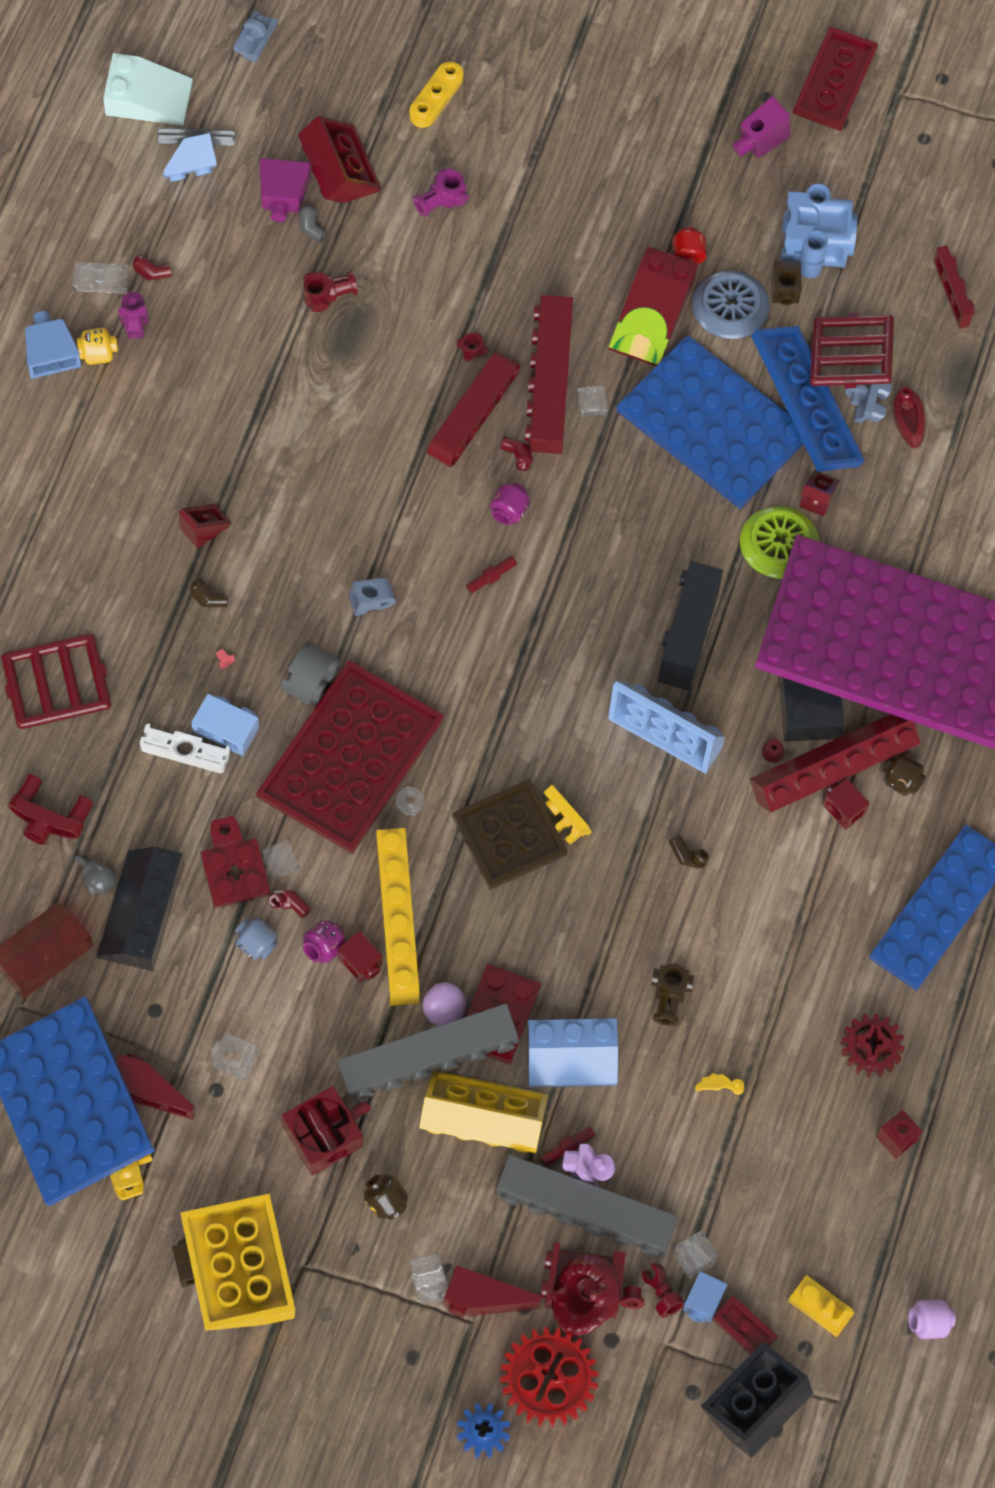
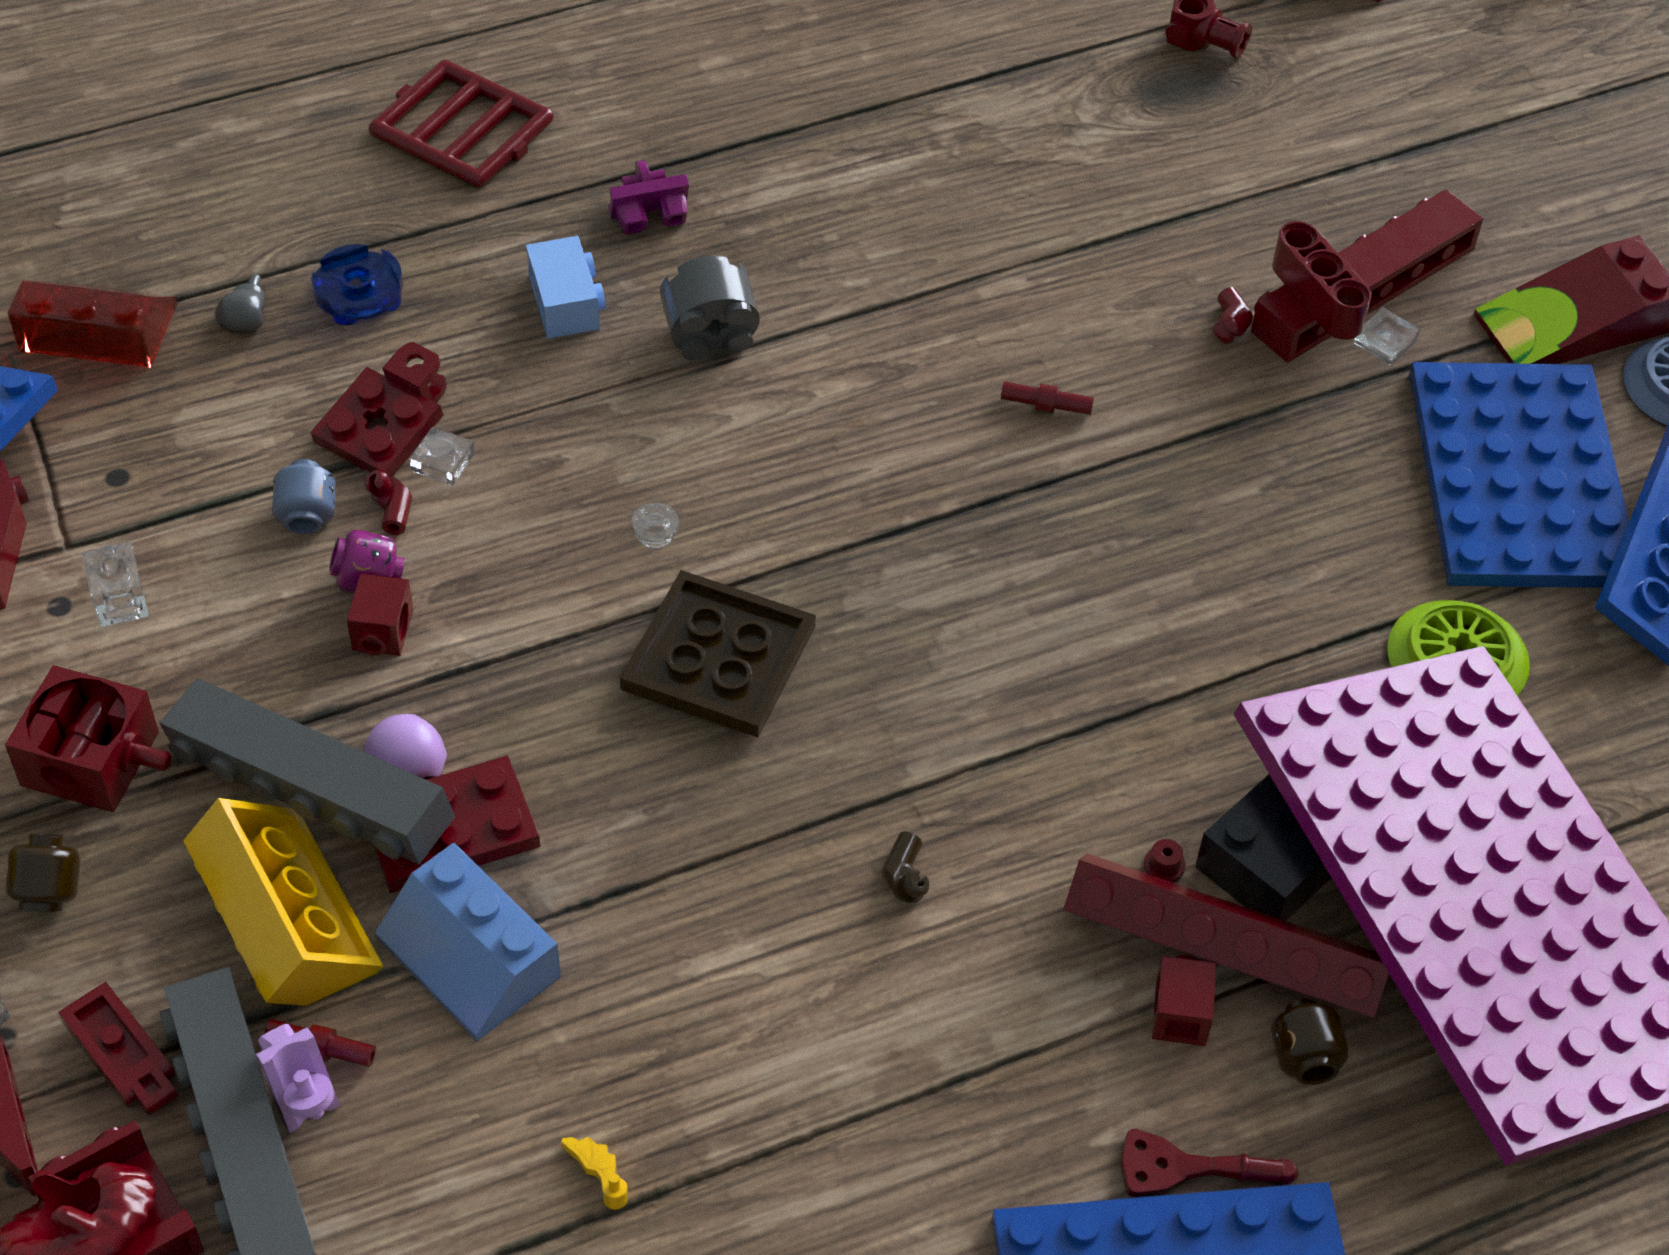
camera: 50 degrees right, 15 degrees down
dark red connector [7,774,94,845] -> none
black slope [97,847,184,971] -> none
white piece [140,724,230,773] -> none
dark red slope [179,504,231,549] -> none
dark brown arm [190,579,228,607] -> none
coral piece [216,649,235,669] -> none
dark red plate [256,660,444,854] -> none
sand blue leg [348,578,396,616] -> none
yellow brick [376,828,419,1006] -> none
magenta connector [412,167,469,217] -> none
dark red beam [427,351,521,468] -> none
dark red plate [457,333,488,361] -> none
magenta head [489,483,530,525] -> none
yellow plate [544,785,592,844] -> none
light blue slope [608,681,725,774] -> none
dark brown connector [651,963,694,1026] -> none
black brick [658,561,723,691] -> none
dark red slope [800,471,840,516] -> none
none -> dark red hinge [58,982,178,1116]
none -> clear blue plate [311,244,403,325]
none -> magenta hips [608,160,689,235]
none -> dark red piece [1120,1128,1299,1197]
none -> dark red beam [1272,221,1372,340]

